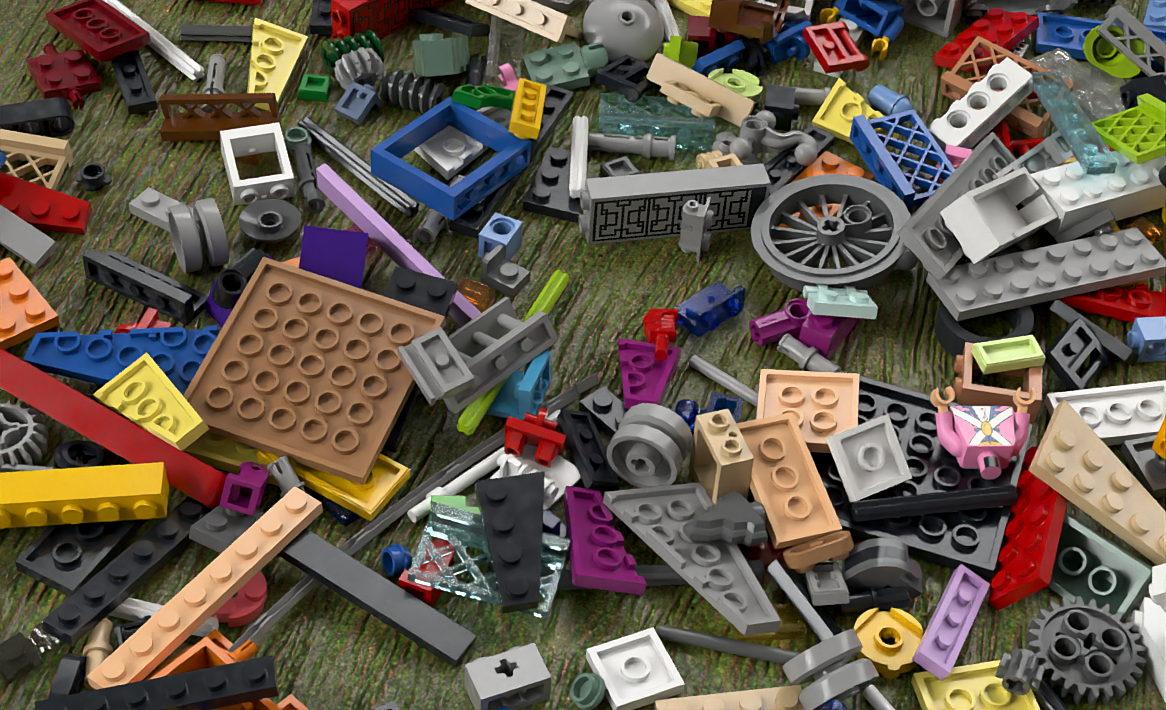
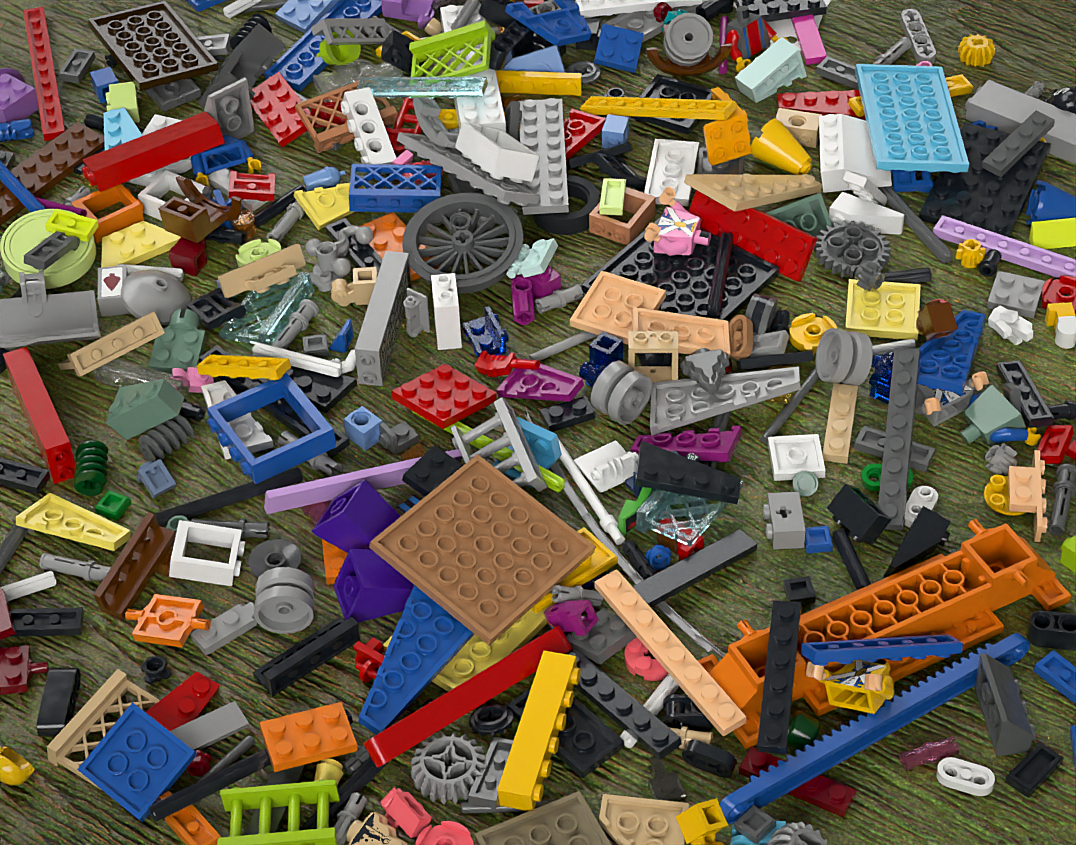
camera: 65 degrees left, 0 degrees up
light yellow wing [92,352,210,451] -> none
black piece [212,248,269,309] -> none
light grey gear [334,47,384,90] -> none
light grey plate [398,327,475,406] -> none
black tile [409,7,490,37] -> none
green tile [451,84,515,110] -> none
red hips [504,408,567,468] -> none
black tile [557,409,621,493] -> none
lime bracket [663,35,698,69] -> none
blue plate [692,39,745,77] -> none
black brick [764,85,800,131] -> none
white plate [826,414,912,502] -> none
lavender plate [912,564,990,681] -> none
none -> orange plate [125,594,211,648]
none -> clear orange wheel [232,210,256,239]
none -> black axle [252,185,307,227]
none -> red plate [392,364,497,429]
none -> white window [431,273,462,350]
none -> black axle [622,540,656,580]

